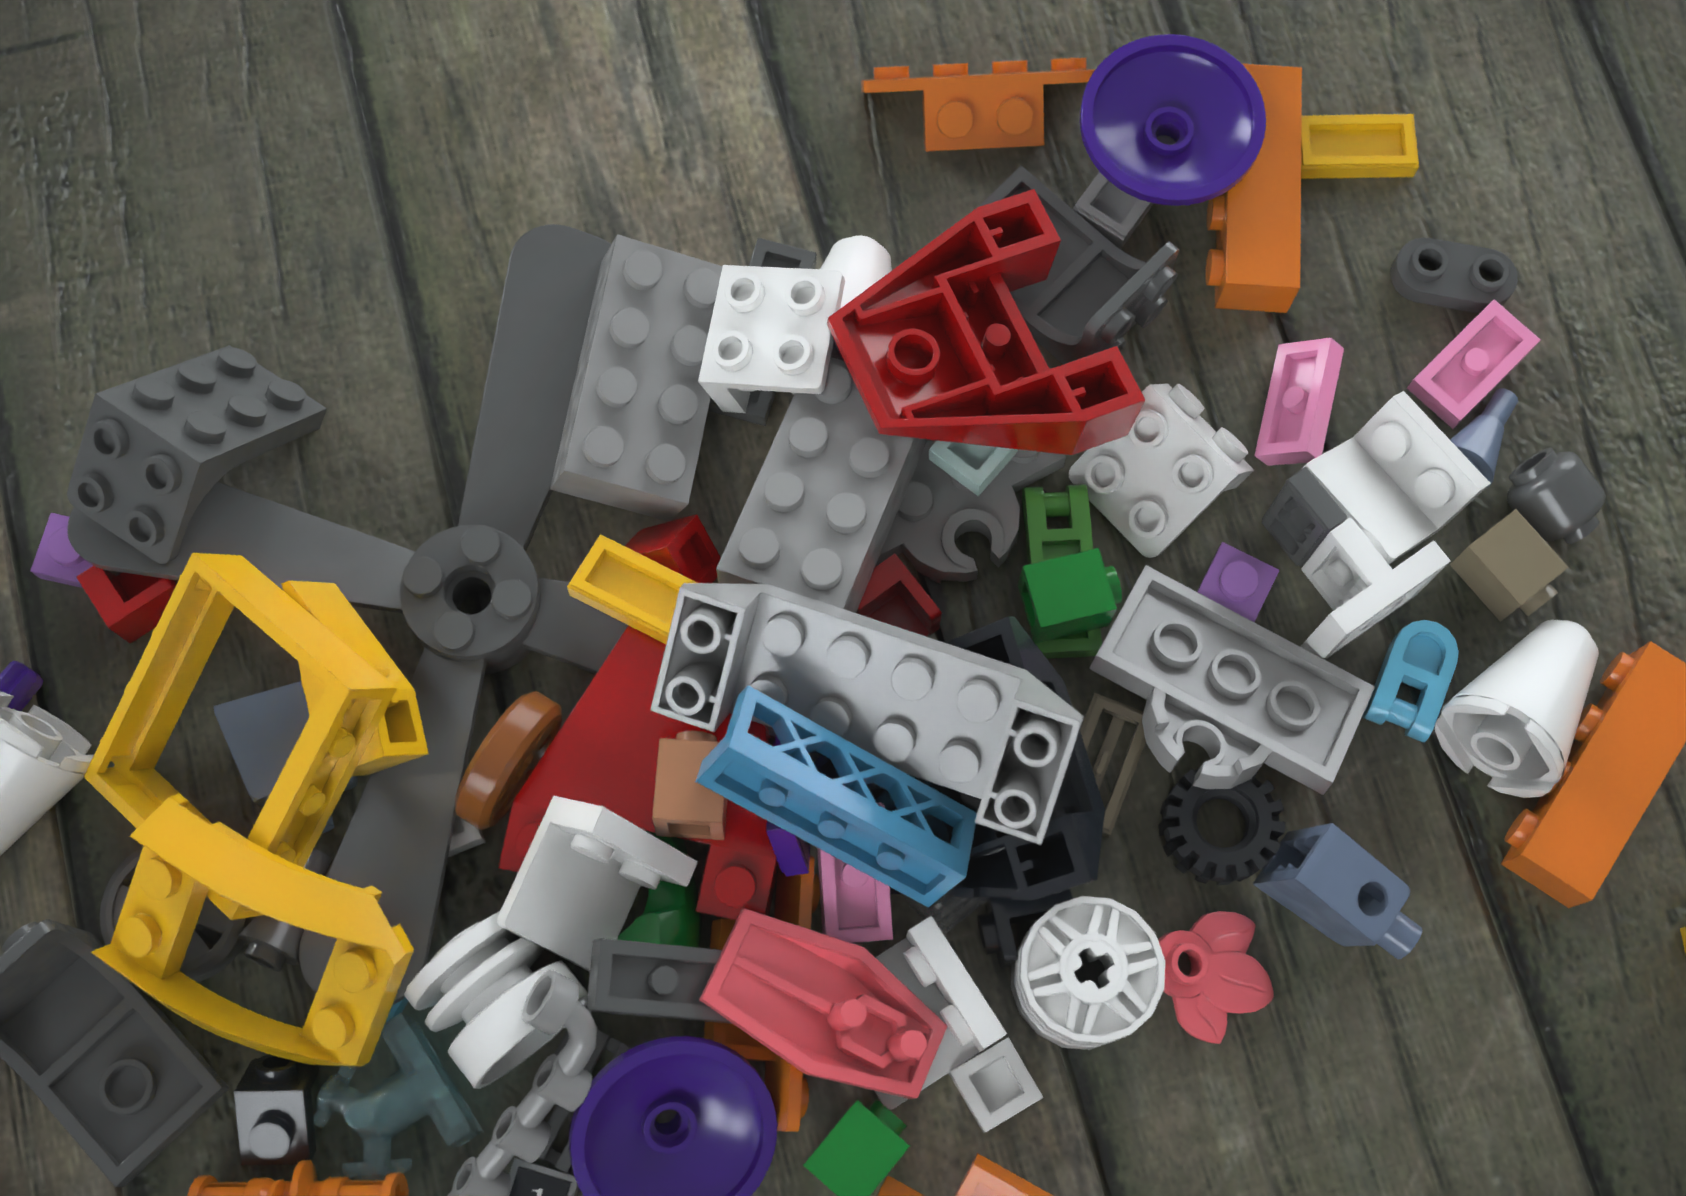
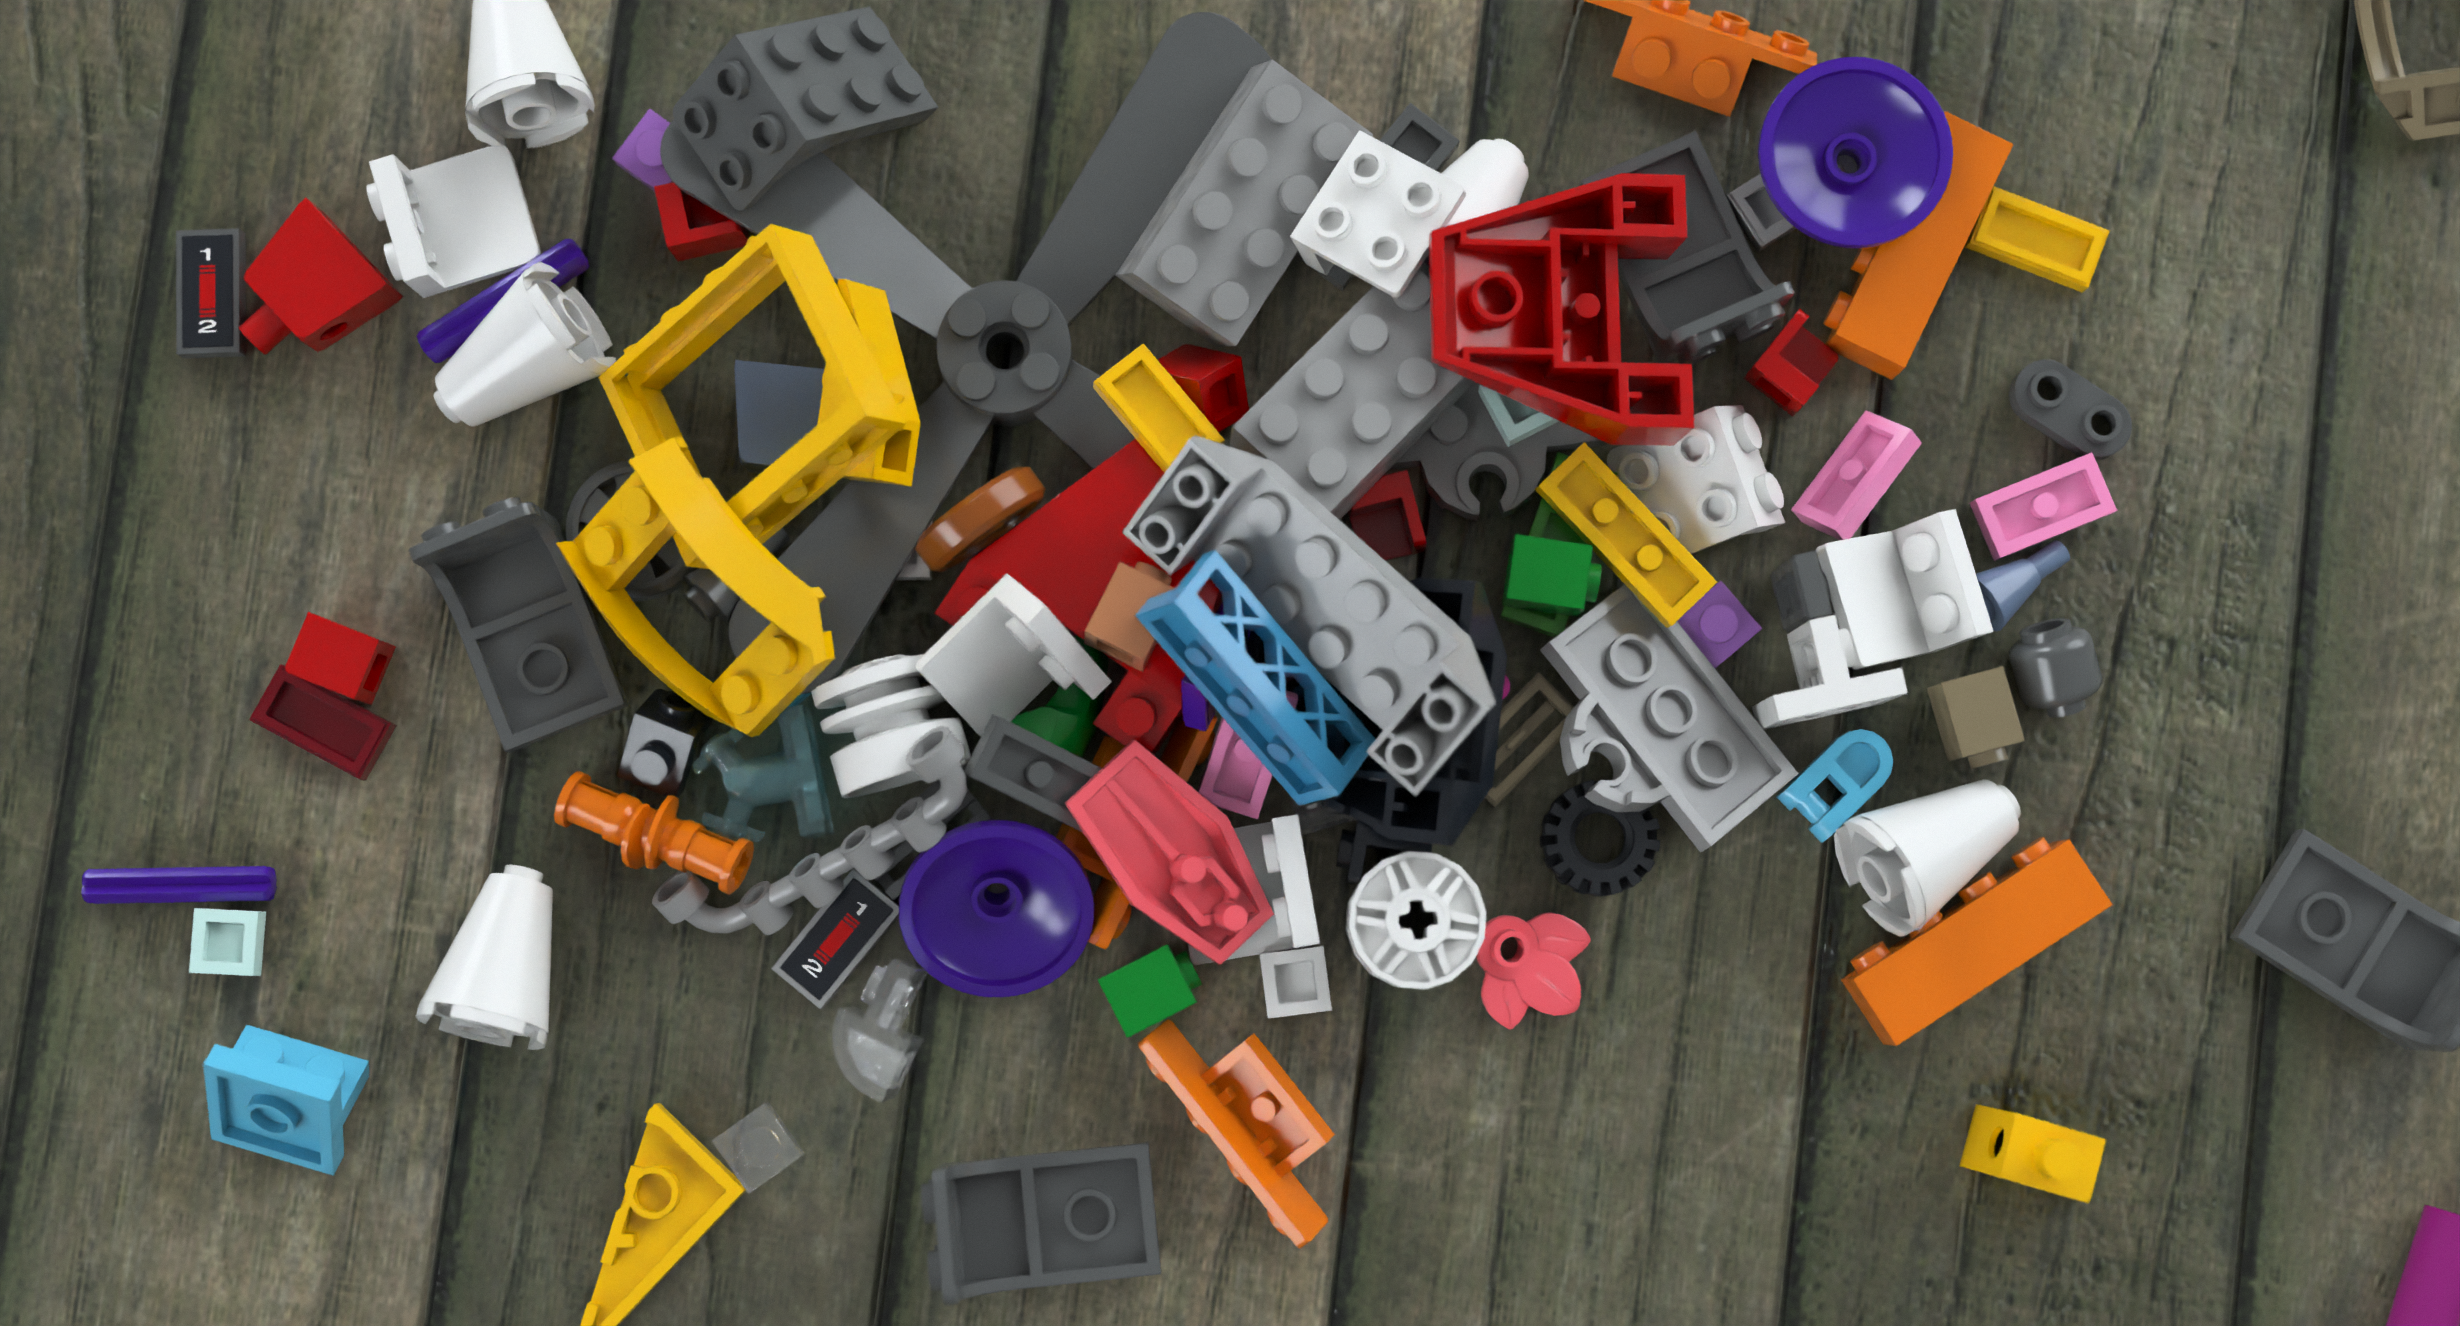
camera: 25 degrees right, 10 degrees up
sand blue torso [1253,823,1422,959] -> none
none -> yellow plate [1535,442,1717,628]
none -> red panel [1744,309,1839,417]

